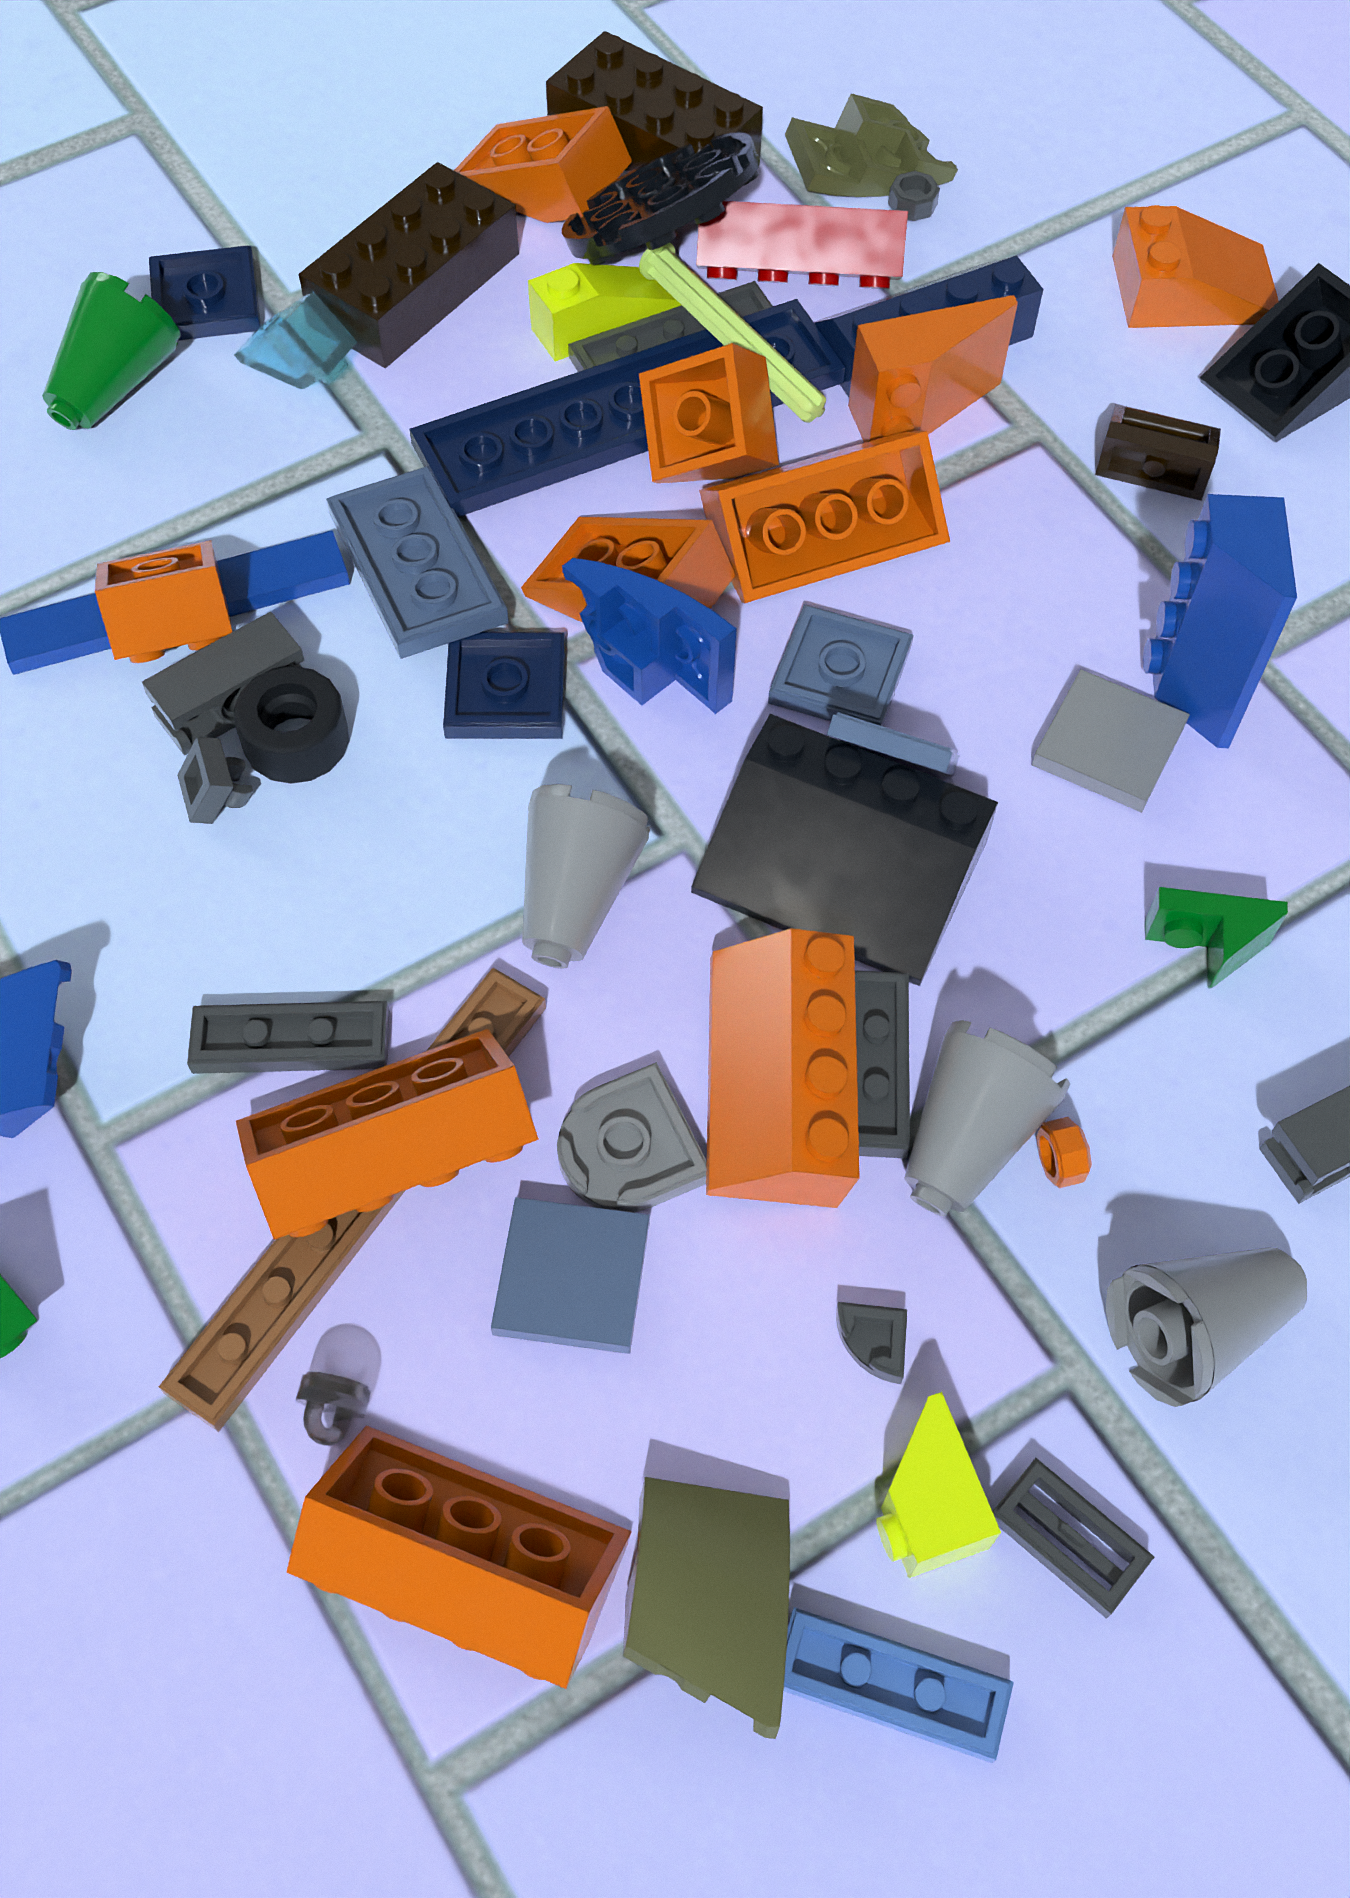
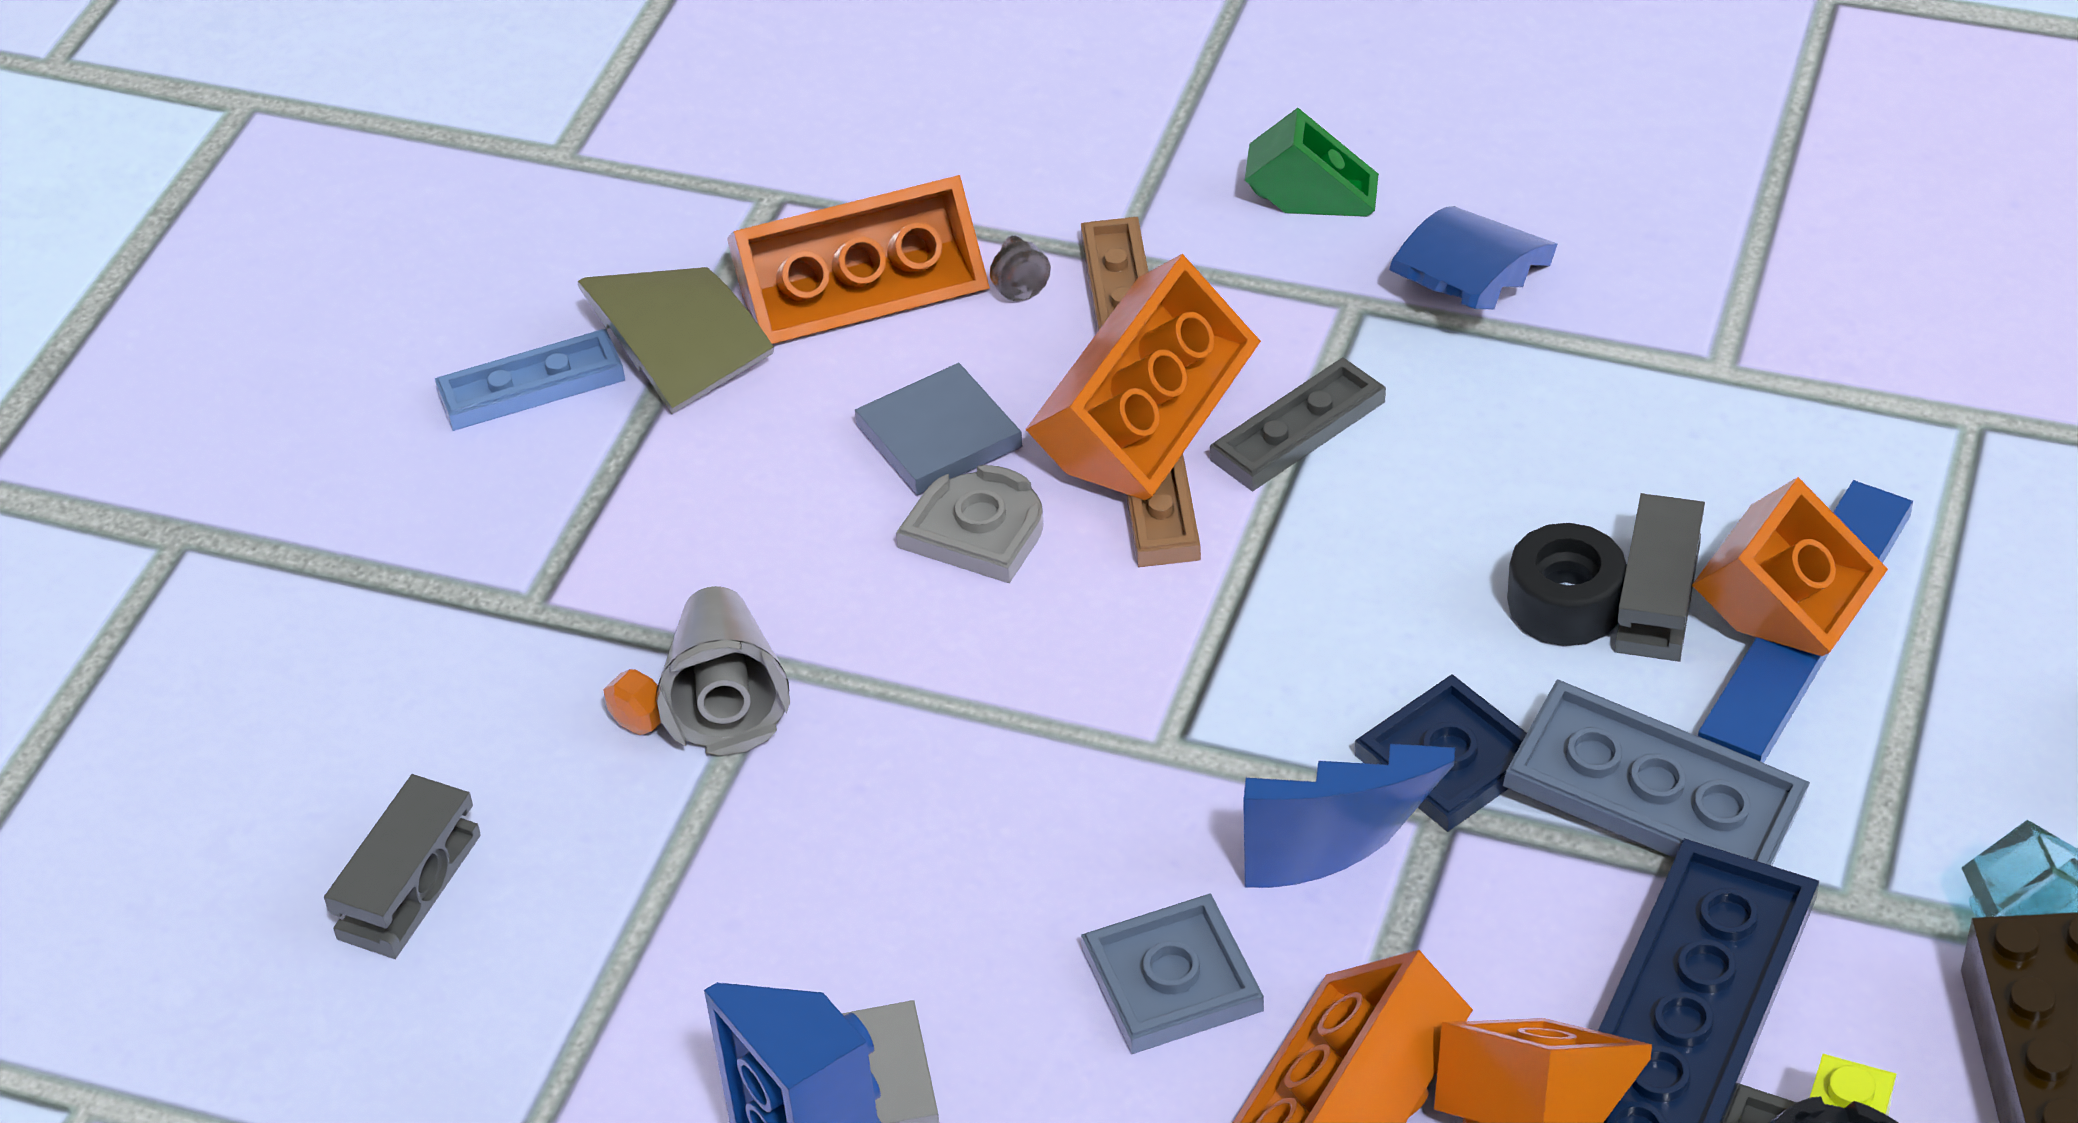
camera: 145 degrees right, 15 degrees down
dark grey tile [177,737,253,824] -> none
orange slope [521,517,735,623] -> none
light grey cone [522,784,651,969] -> none
black slope [691,714,998,987] -> none
orange slope [706,928,860,1208] -> none
sand blue tile [827,712,960,775] -> none
dark grey tile [836,1302,908,1384] -> none
dark grey tile [855,970,910,1159] -> none
neon yellow slope [876,1392,1001,1578] -> none
dark grey tile [992,1457,1155,1619] -> none
light grey cone [1105,1247,1307,1407] -> none
green slope [1145,887,1288,989] -> none

